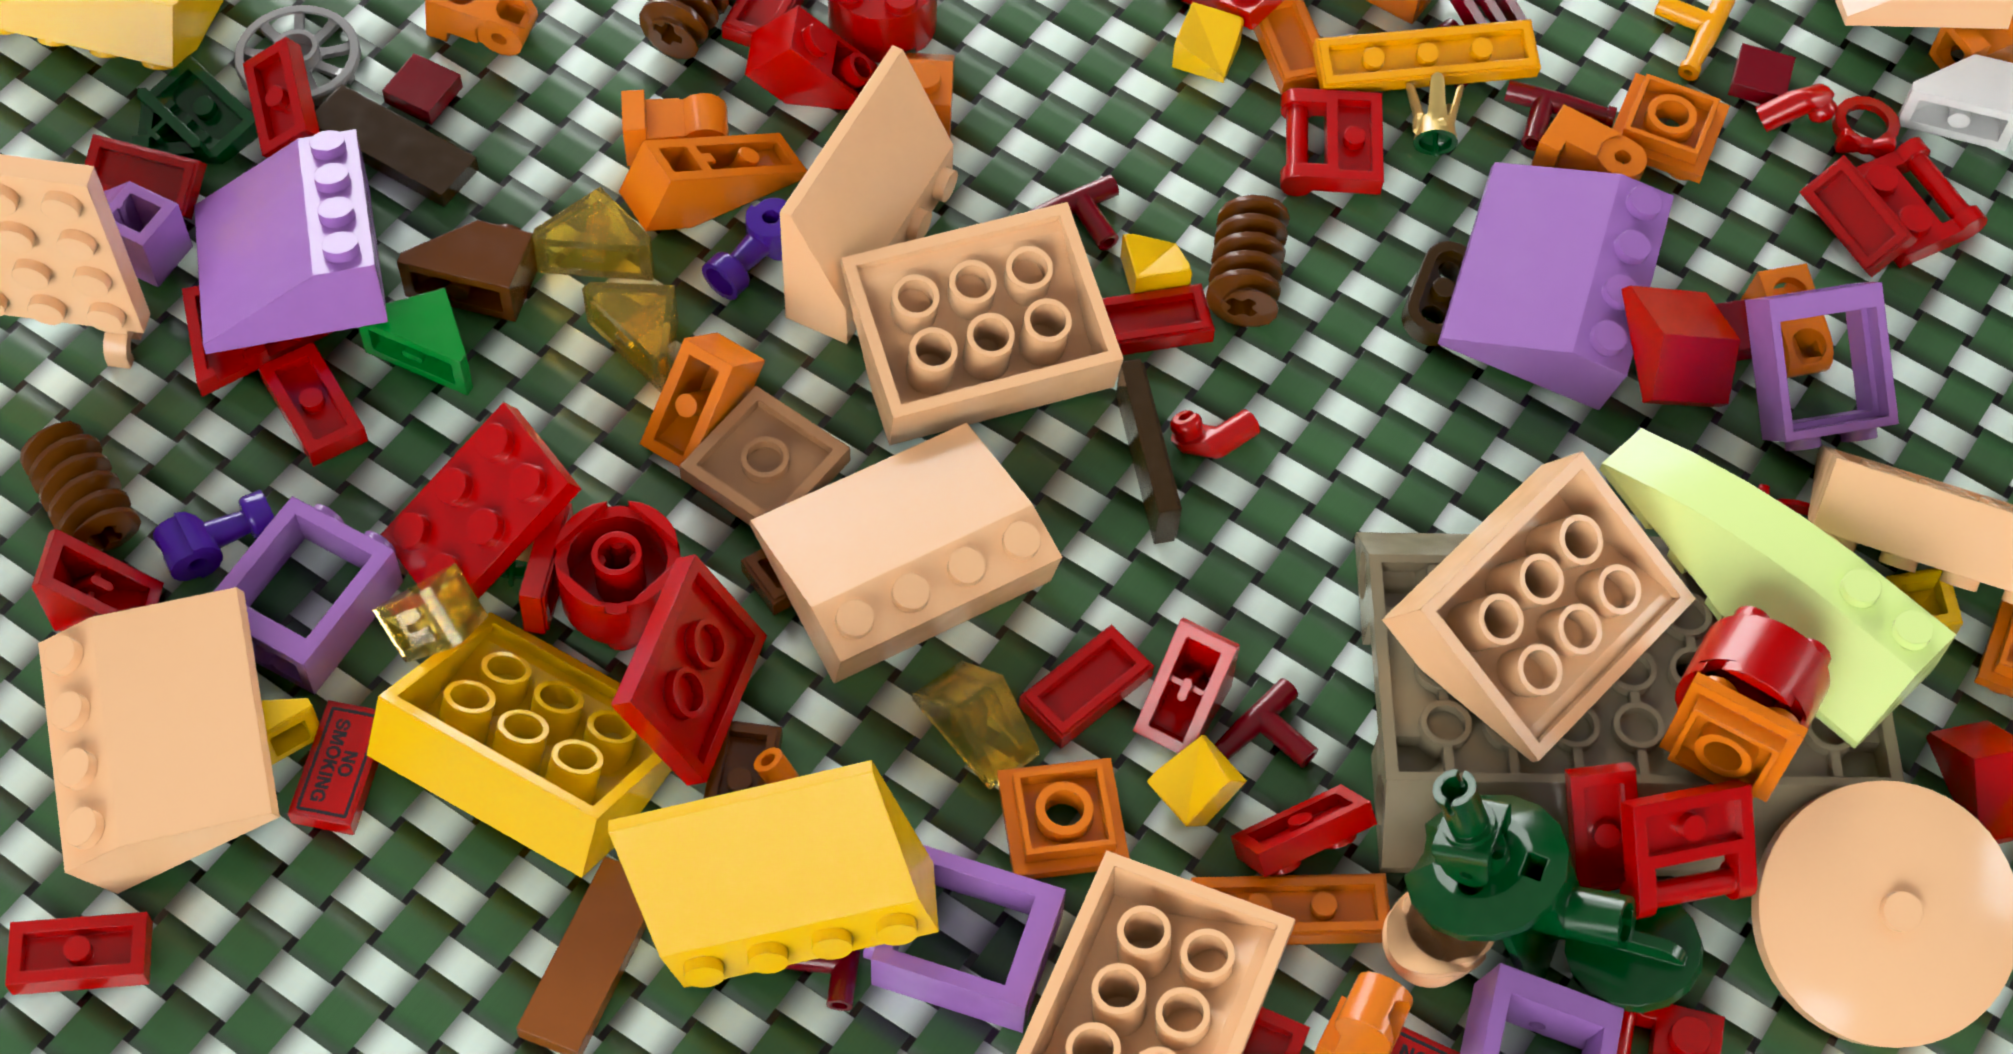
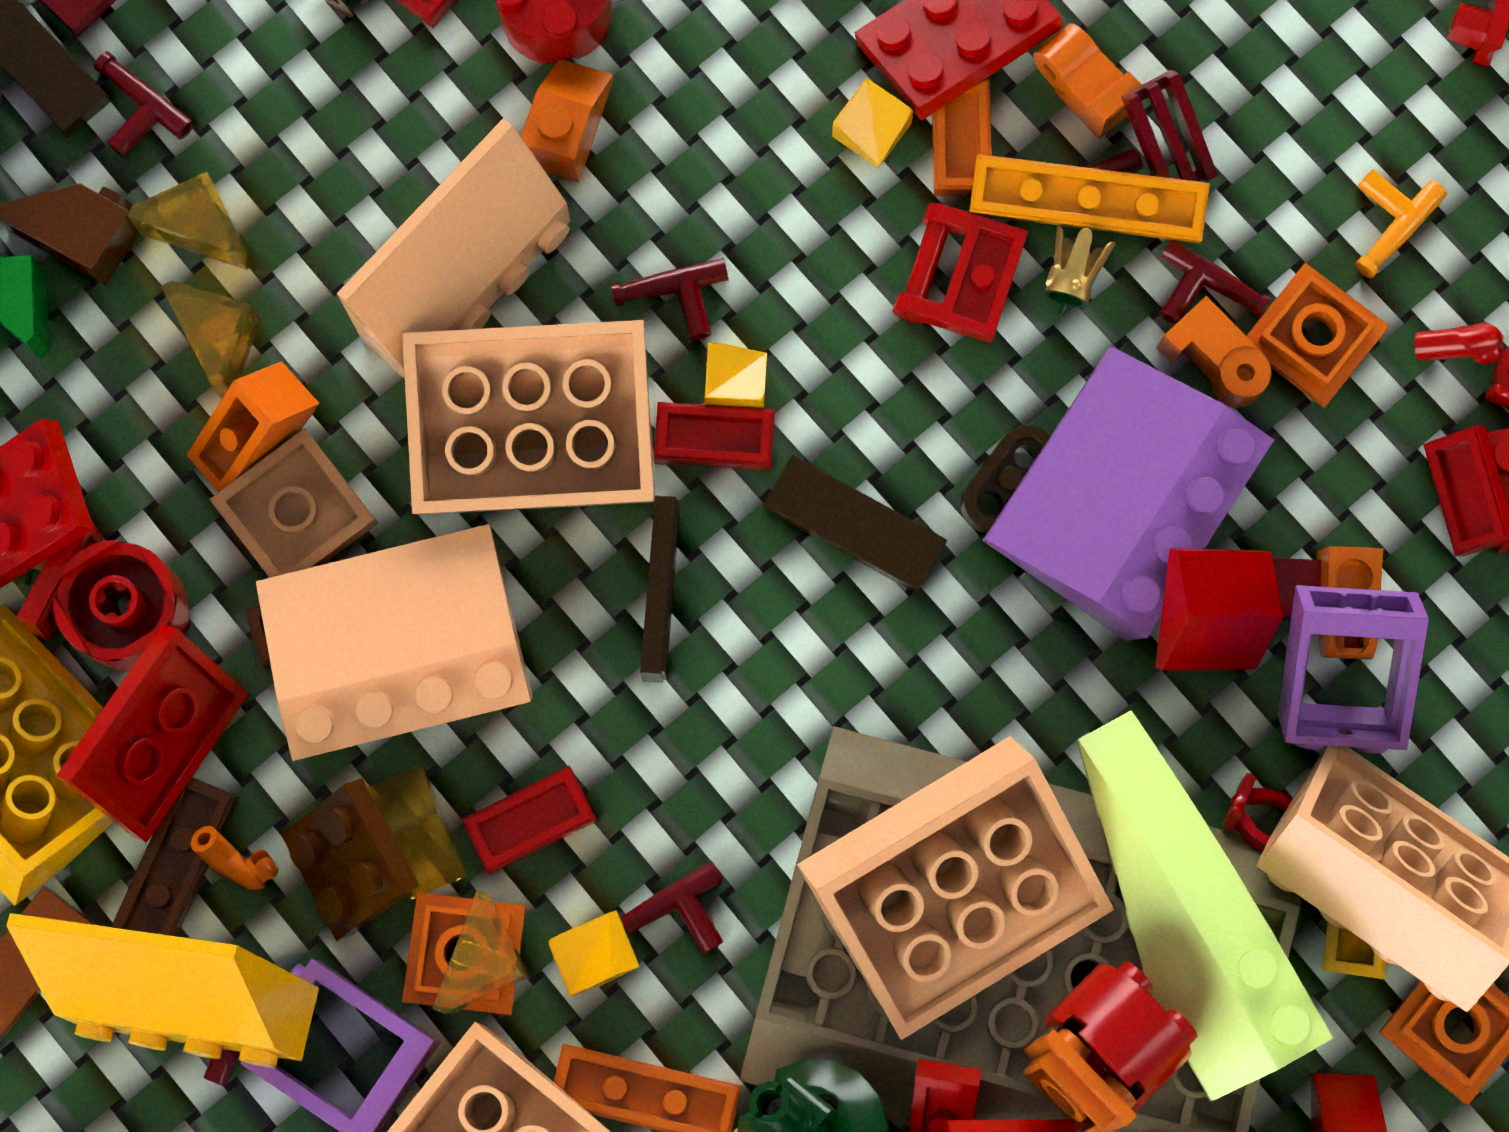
camera: 20 degrees right, 20 degrees up
orange slope [619,133,807,231] -> none
orange leg [621,90,729,166] -> none
dark purple leg [702,198,787,300] -> none
red slope [745,5,877,110] -> none
slope [1133,617,1240,753] -> none
red arm [1170,409,1260,459] -> none
reddish brown piece [1206,195,1290,327] -> none
red plate [1230,784,1377,877] -> none
dark red tile [1728,43,1796,104] -> none
none -> dark red piece [94,51,194,158]
none -> reddish brown plate [281,778,419,941]
none -> clear yellow slope [432,890,529,1015]
none -> dark brown tile [763,455,947,594]

